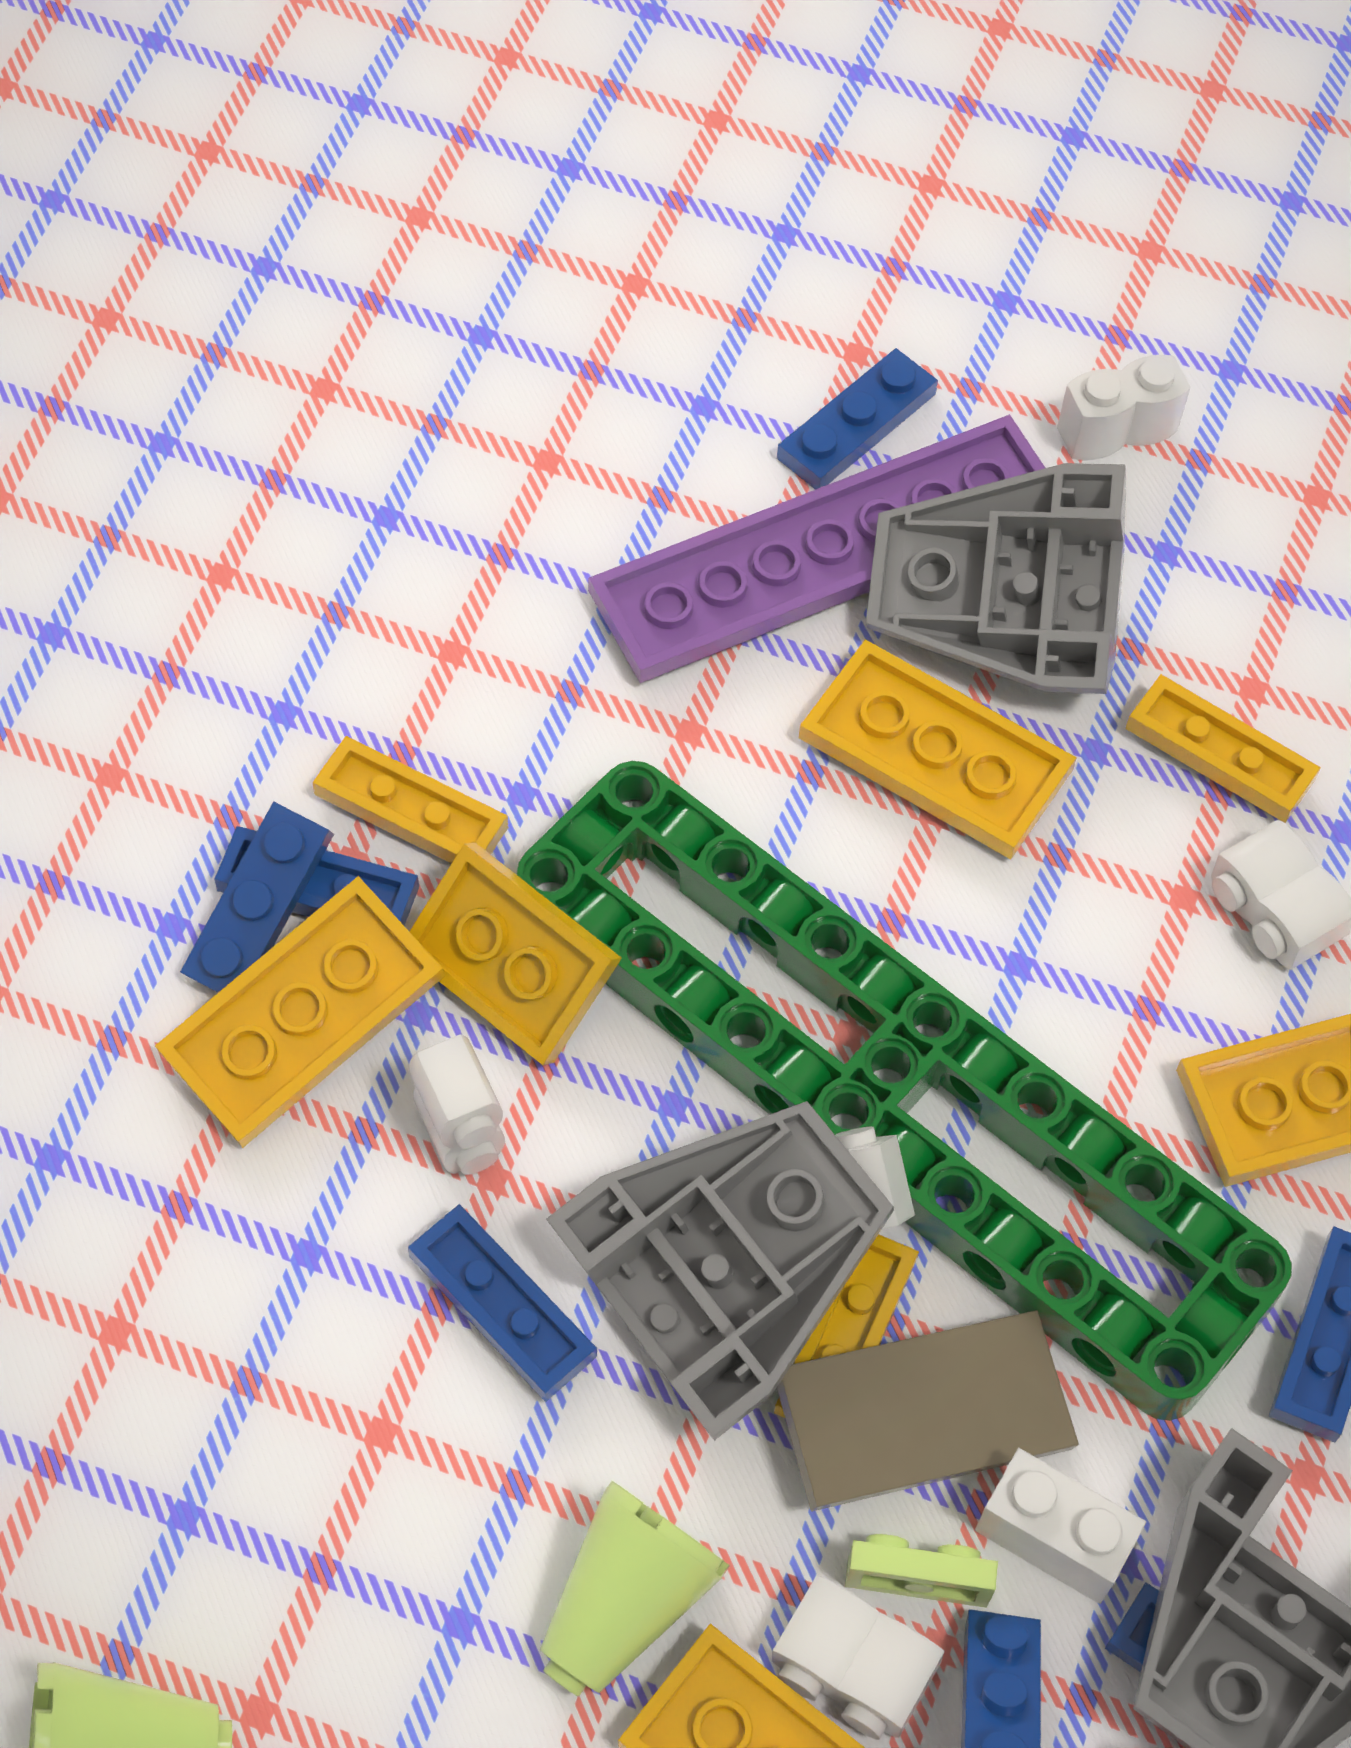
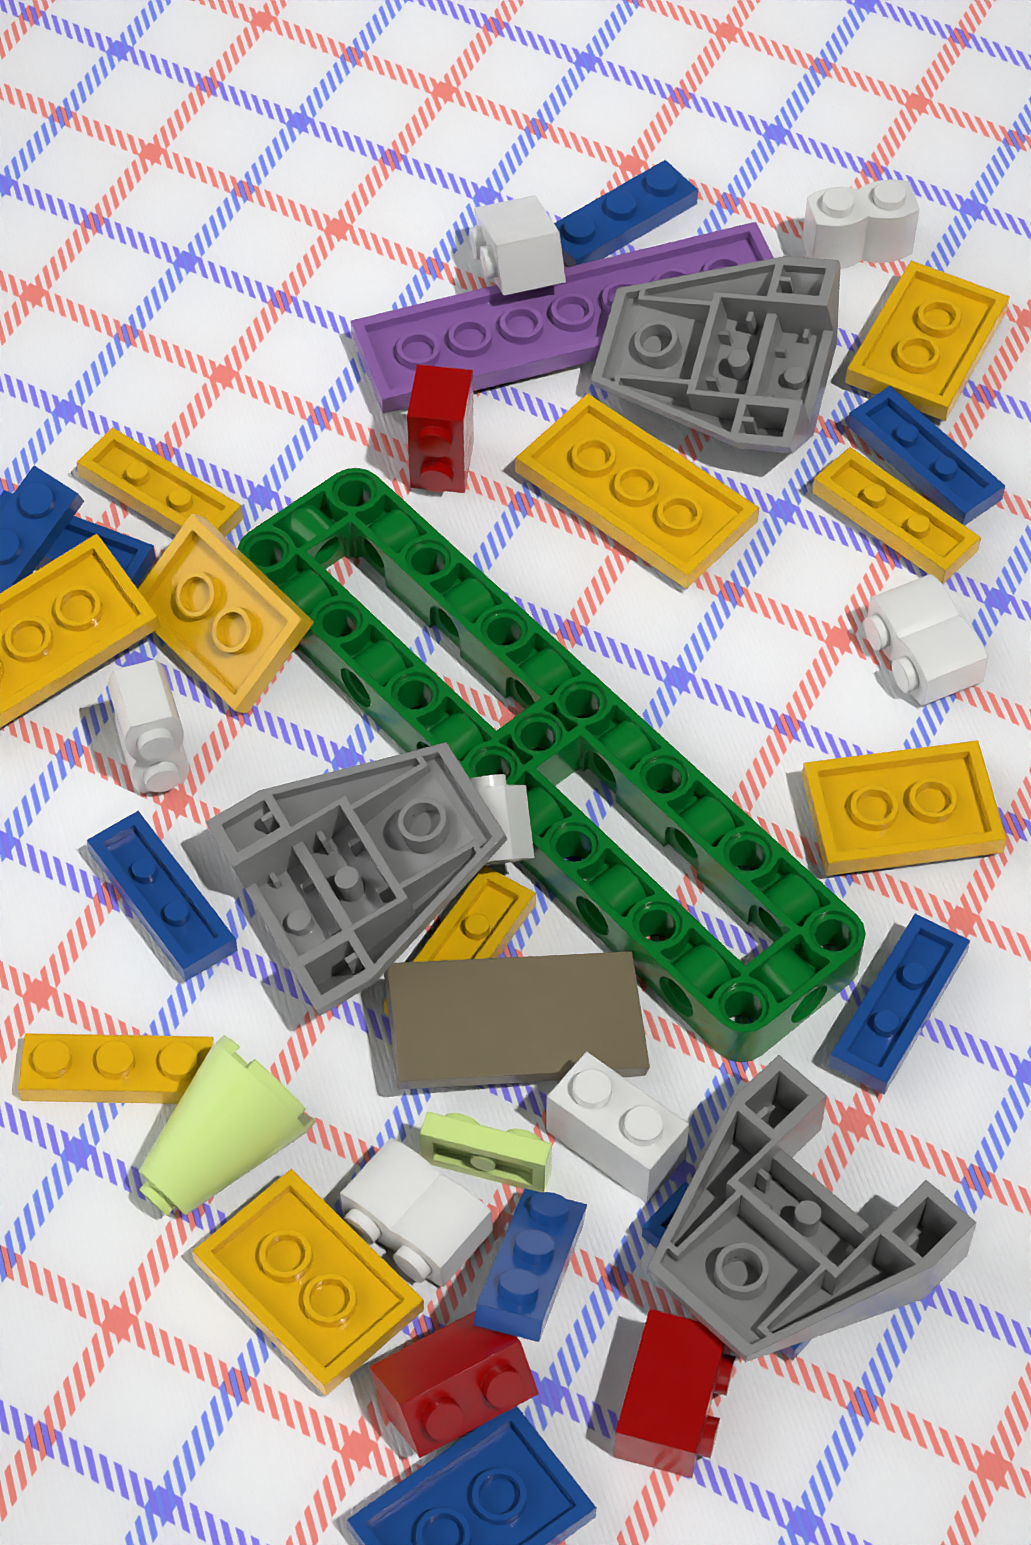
camera: 10 degrees right, 5 degrees down
none -> yellow plate [18,1033,215,1104]
none -> red brick [407,364,474,493]
none -> white brick [469,195,566,296]
none -> yellow plate [845,260,1010,421]
none -> blue plate [847,386,1005,526]

